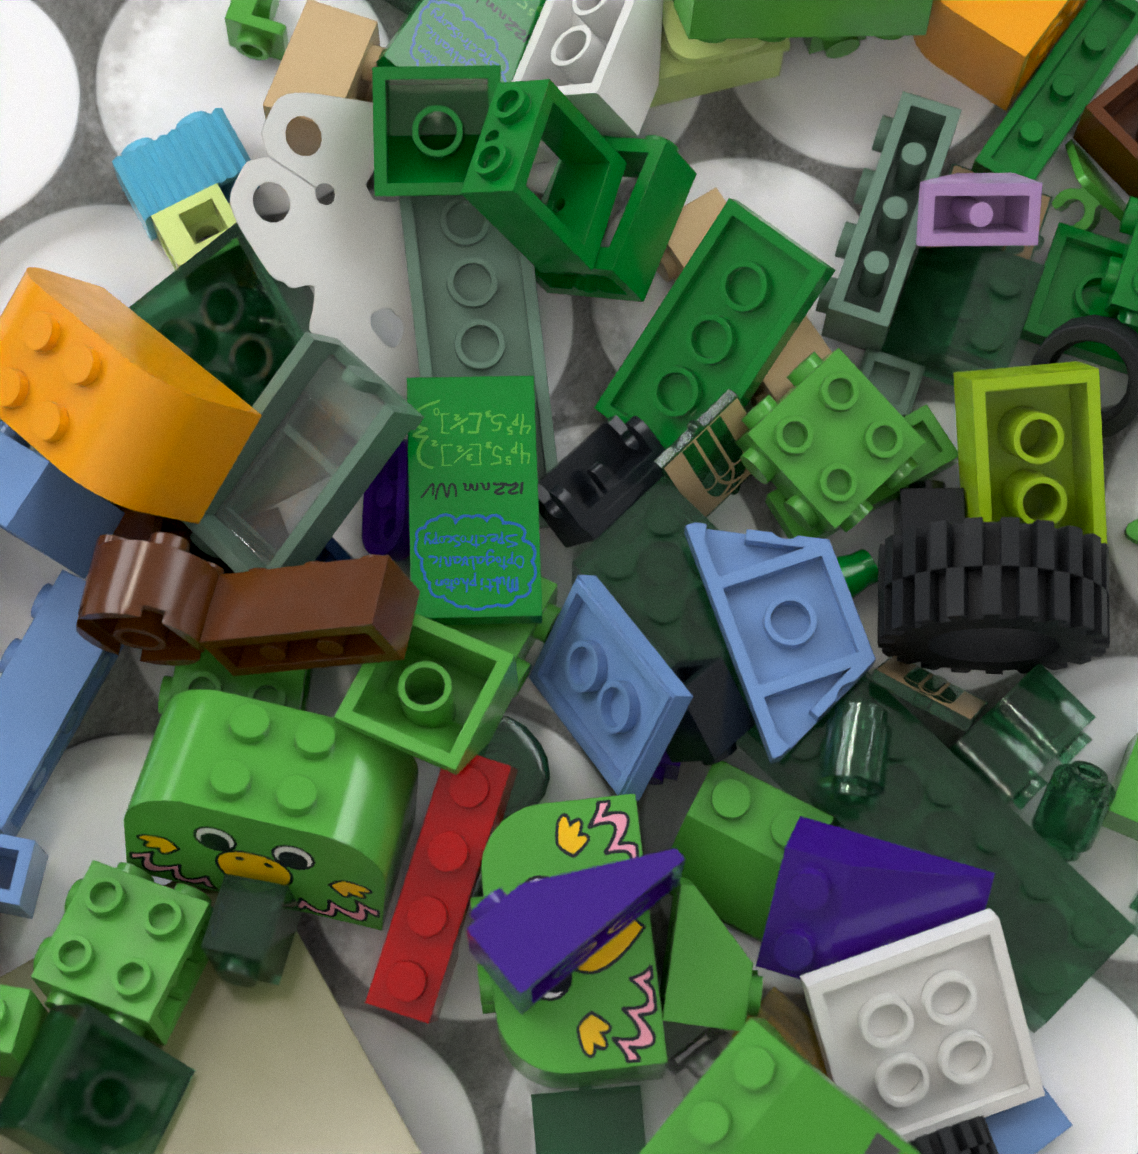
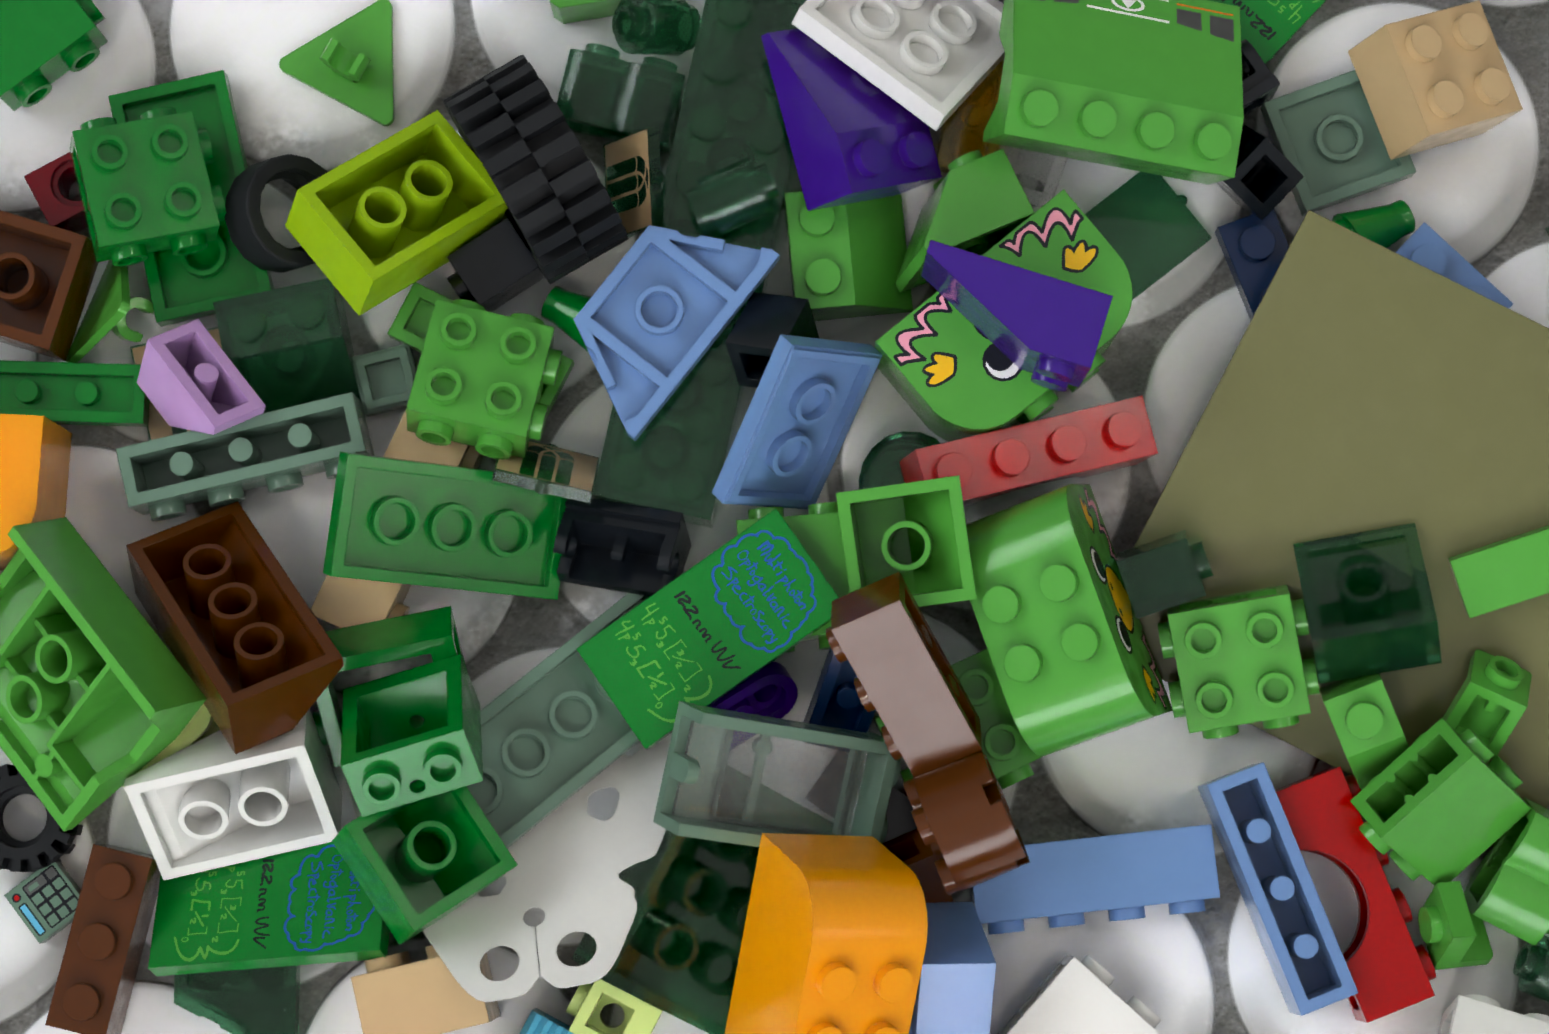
camera: 120 degrees left, 10 degrees up
none -> reddish brown slope [126,501,344,754]

